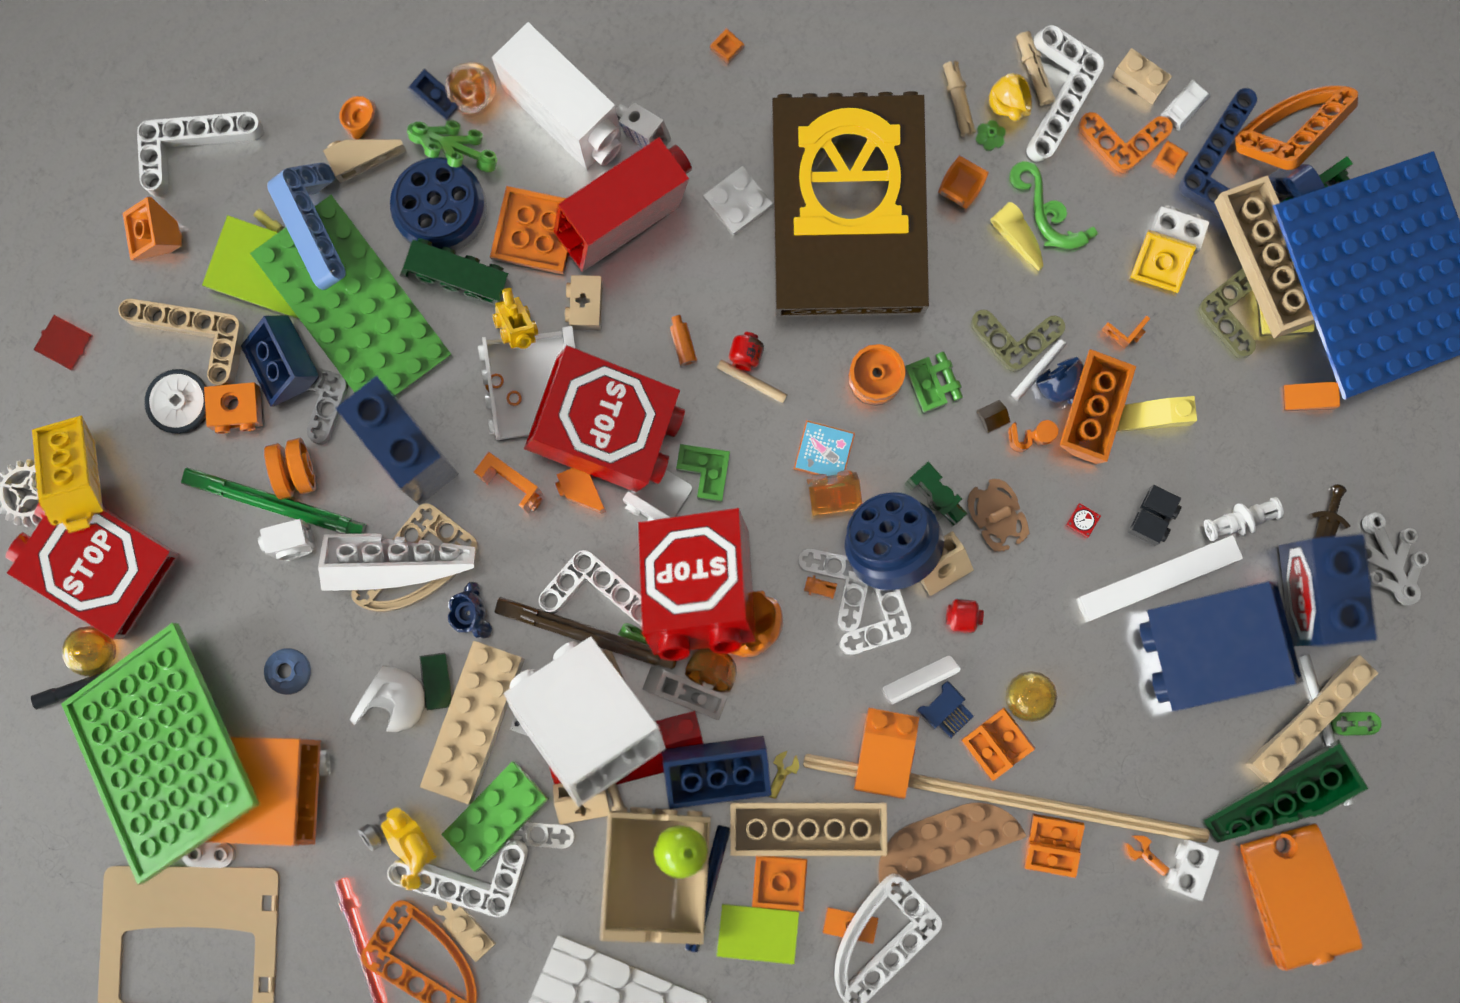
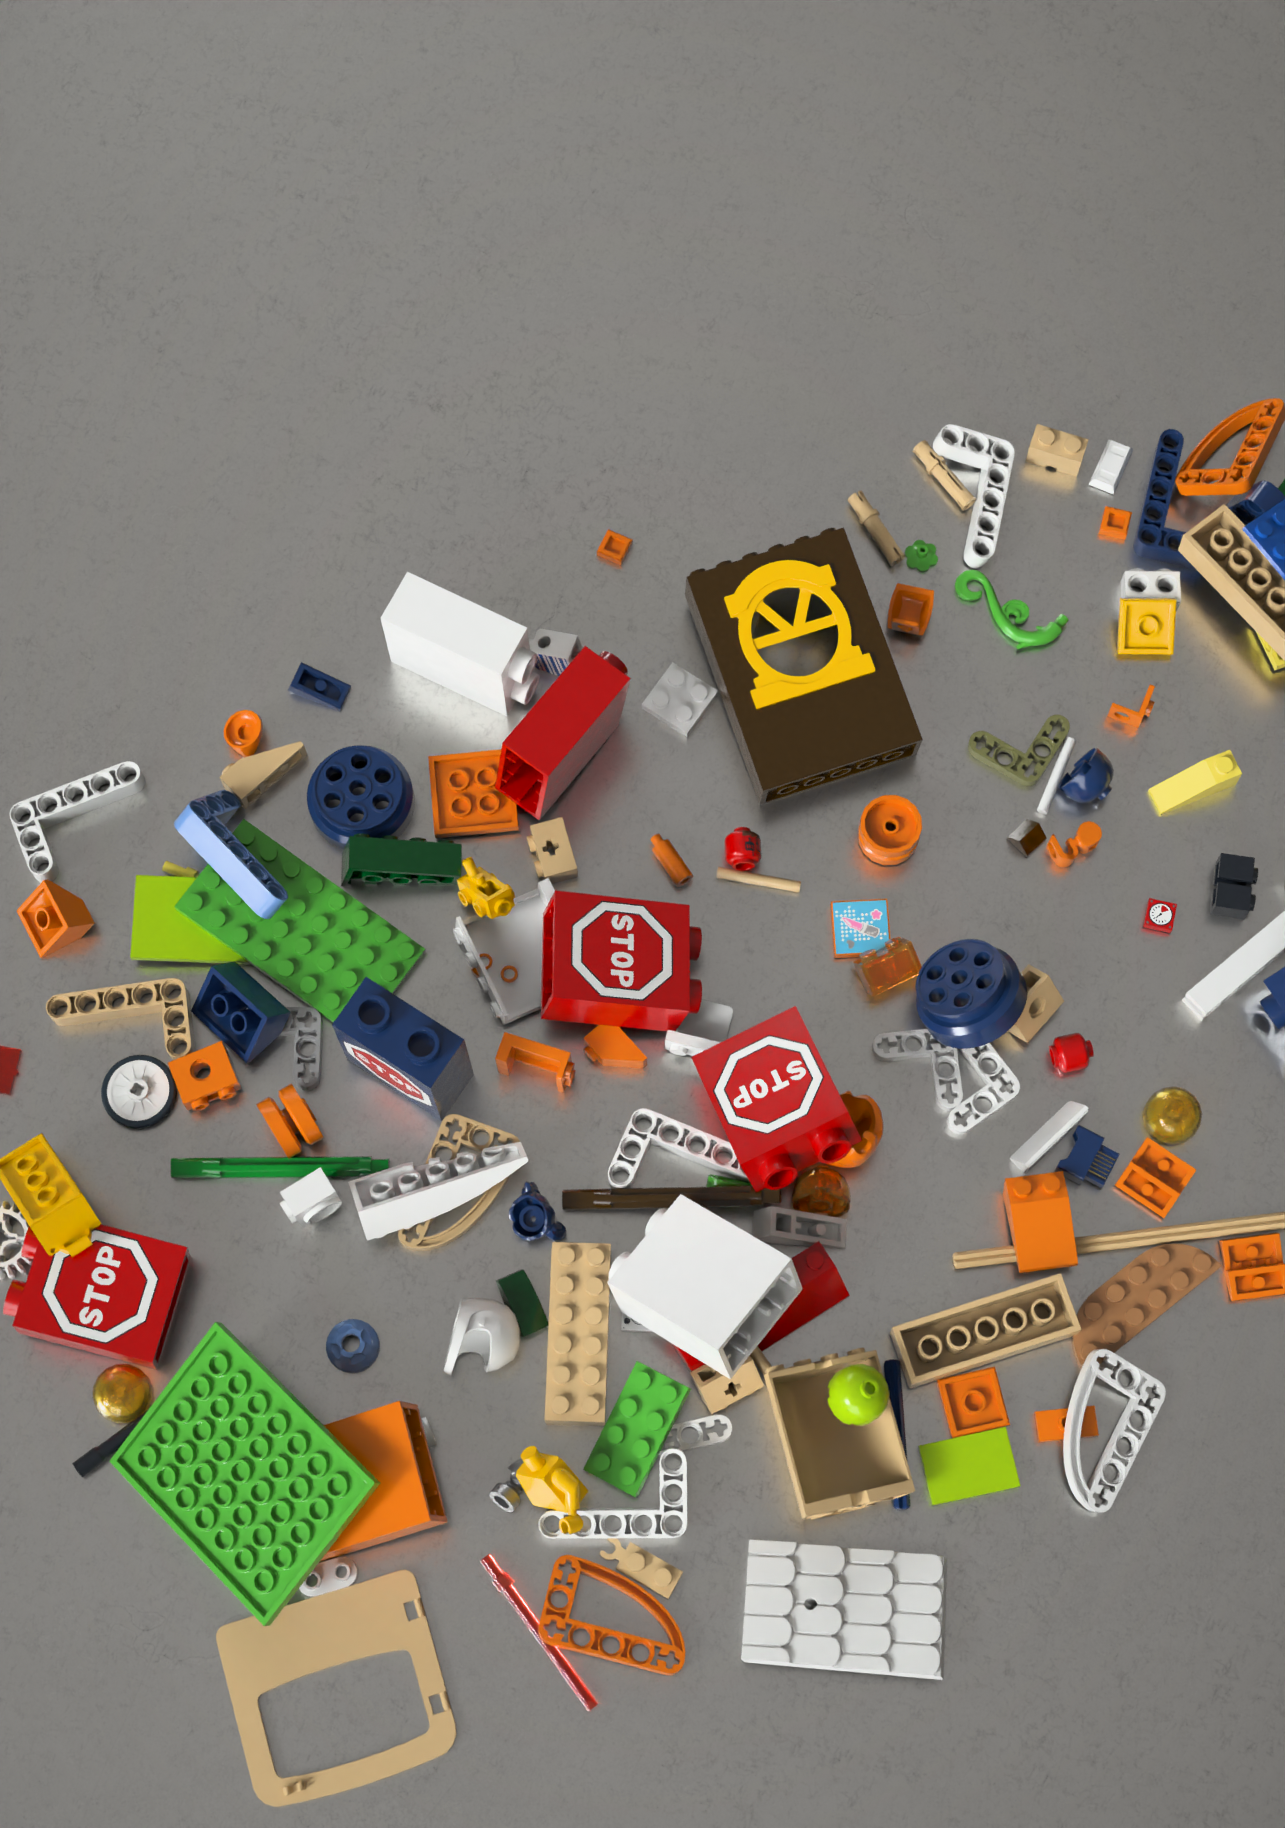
camera: 20 degrees left, 10 degrees down
bright green plant [407,120,498,172] -> none
clear orange cylinder [445,61,496,113] -> none
dark blue brick [661,736,772,810] -> none
bright green plate [676,444,730,502] -> none
light yellow bar [769,751,799,799] -> none
orange pin [804,575,837,599] -> none
bright green plate [905,351,963,413] -> none
dark green hips [905,461,968,527] -> none
medium nougat shield [967,479,1030,552] -> none
yellow piece [989,73,1032,121] -> none
light yellow piece [991,202,1044,271] -> none
orange slope [1060,349,1136,464] -> none
orange beam [1079,112,1173,173] -> none
olive beam [1199,268,1256,358] -> none

